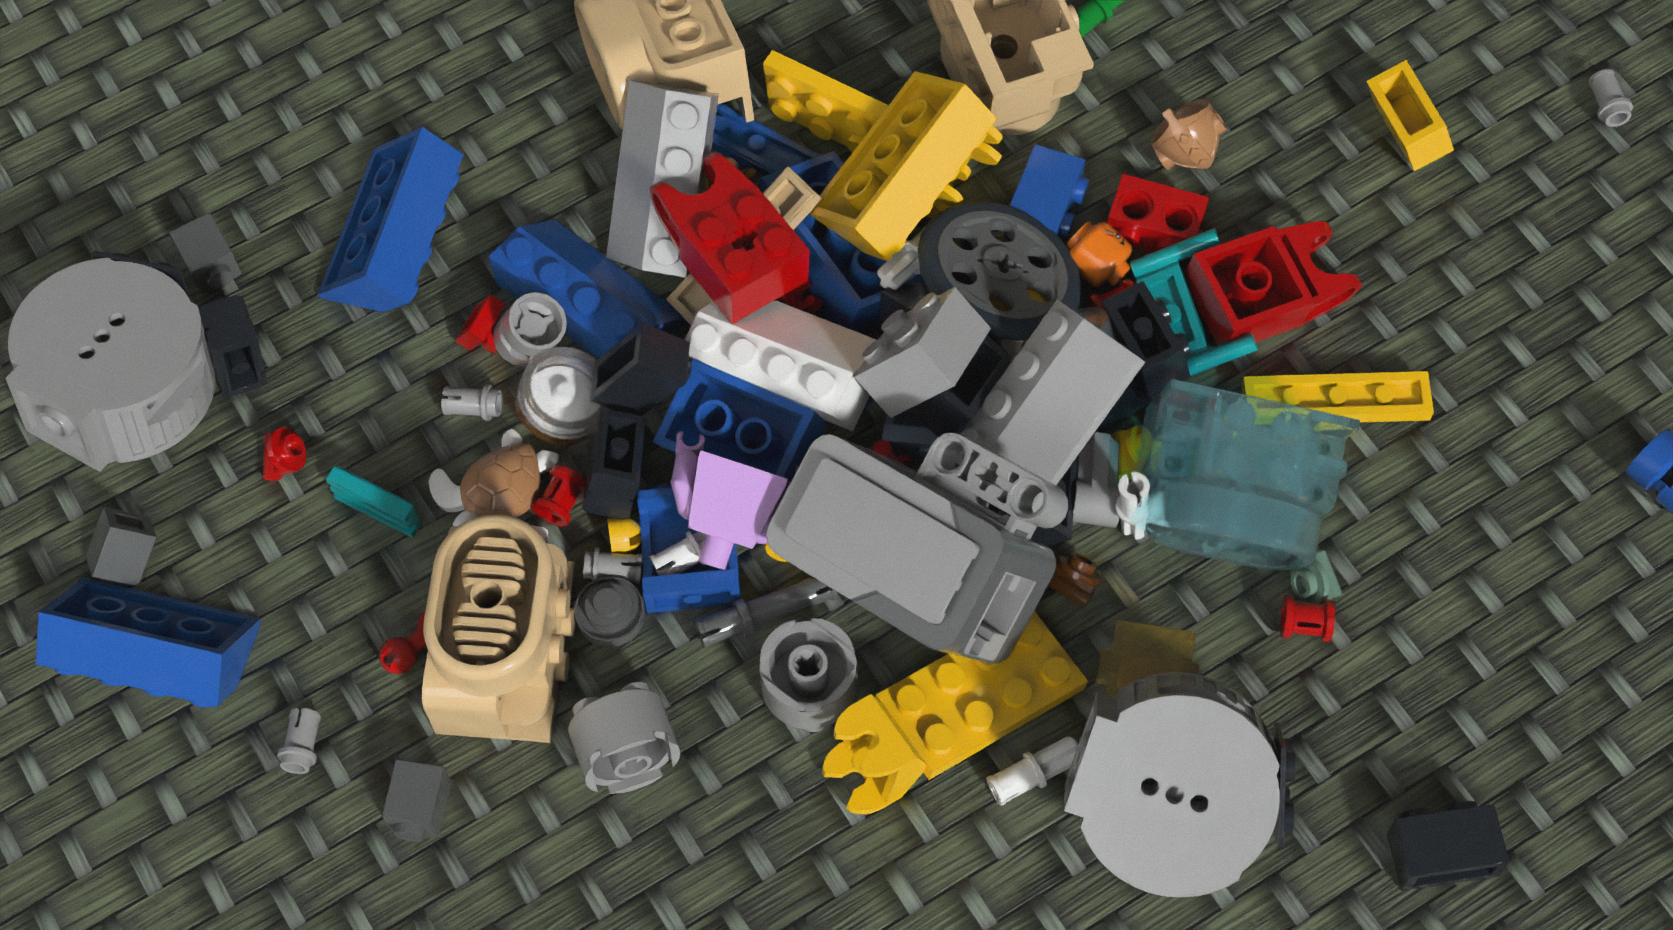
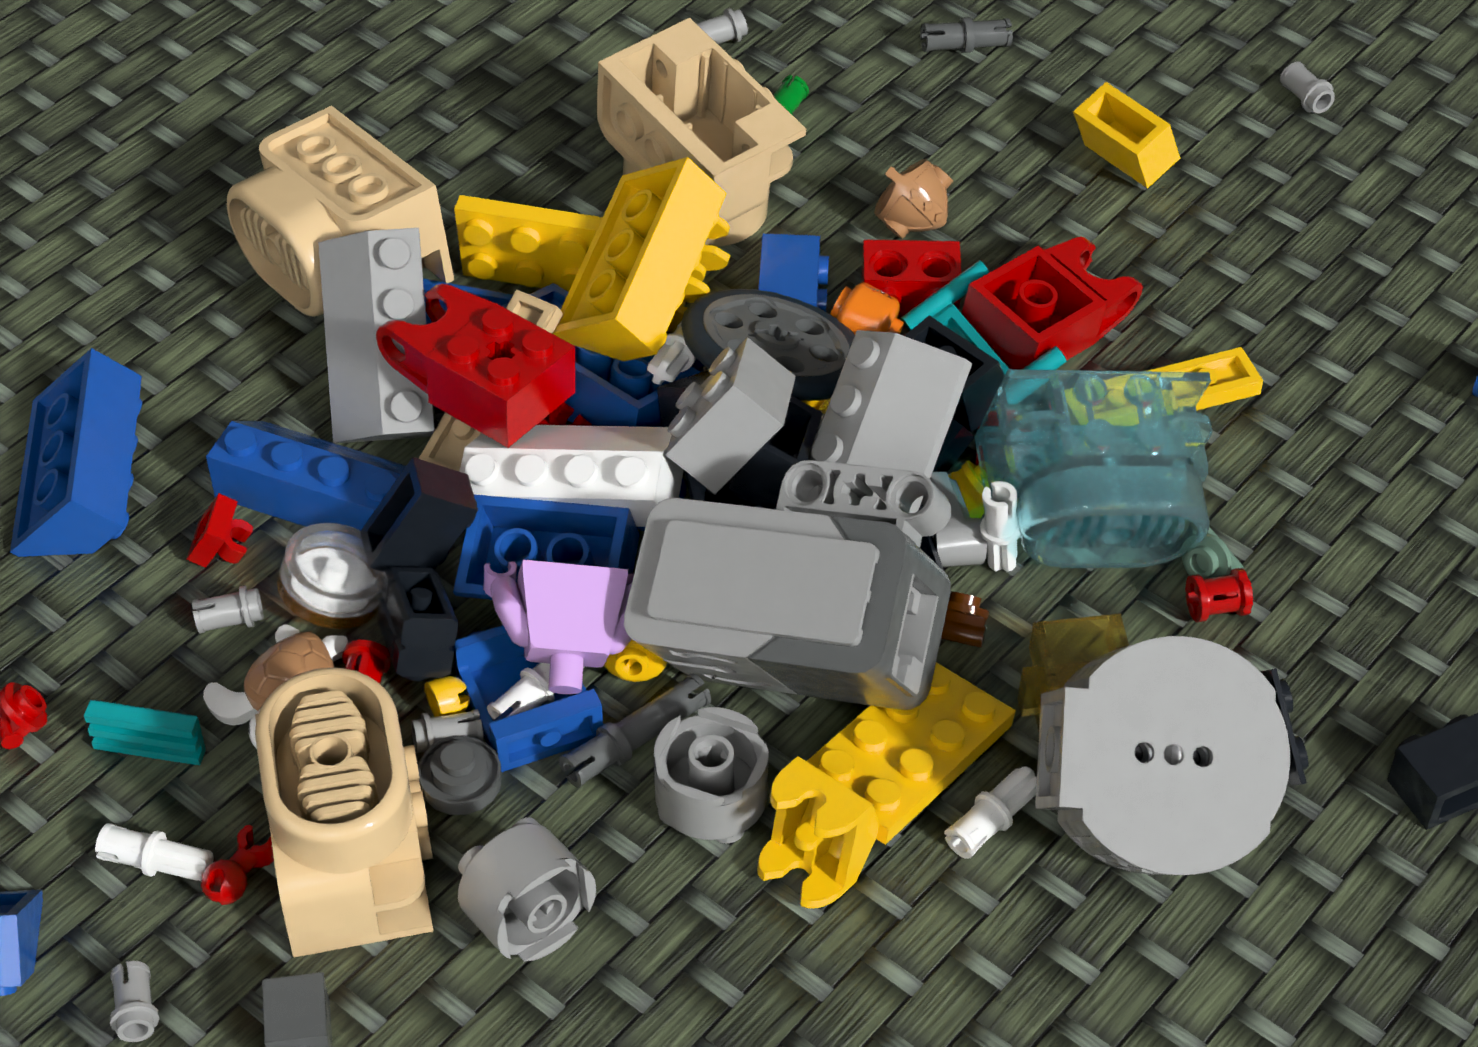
camera: 20 degrees left, 15 degrees down
light grey wheel [493,292,567,367] -> none
none -> white axle [95,823,214,881]

